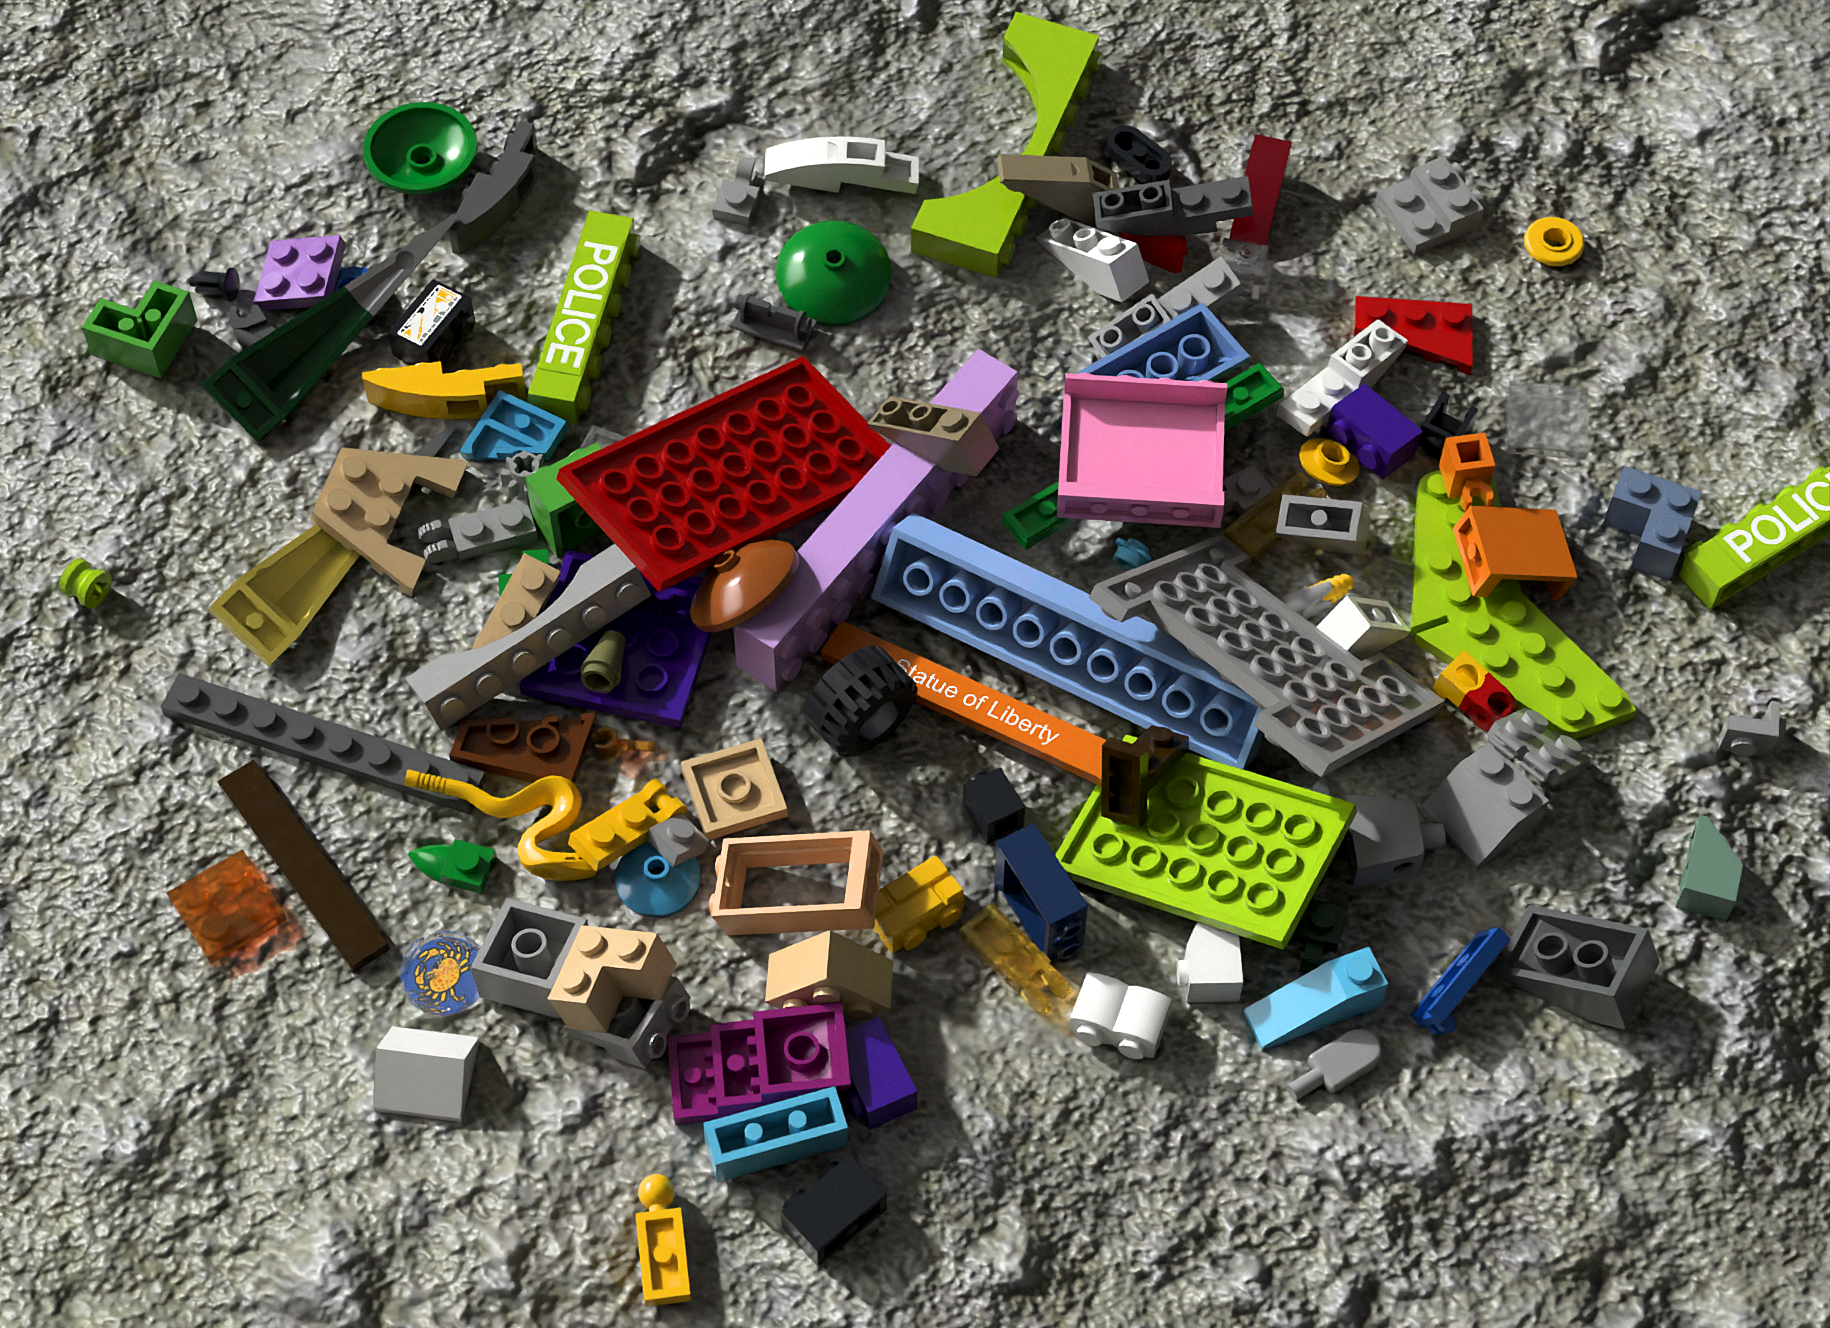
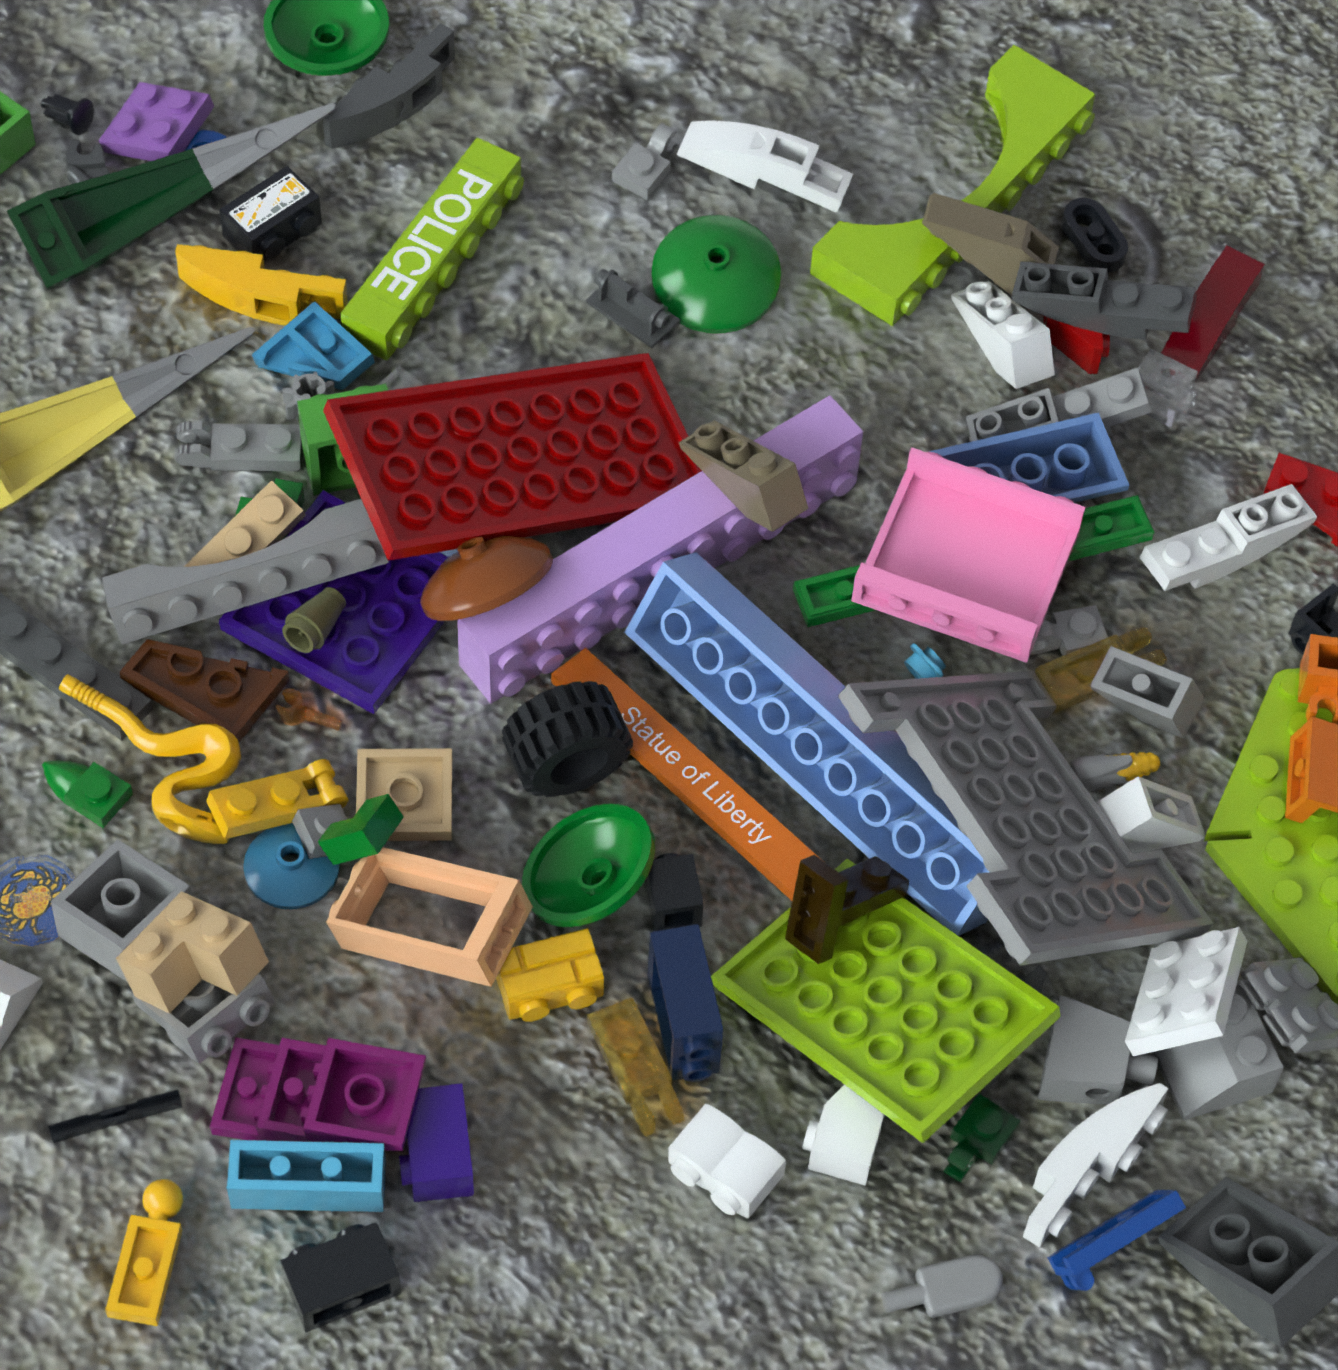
camera: 15 degrees right, 0 degrees up
tan wing [310,447,468,596] -> none
tan brick [765,930,893,1021] -> none
medium azure slope [1243,947,1388,1050] -> none
yellow piece [1299,438,1360,486] -> none
dark purple brick [1325,383,1423,479] -> none
leg [1432,650,1517,732] -> none
none -> black piece [48,1090,182,1144]
none -> green piece [318,794,404,865]
none -> green dish [522,804,656,927]
none -> white slope [1023,1083,1169,1248]
none -> white plate [1125,927,1247,1056]

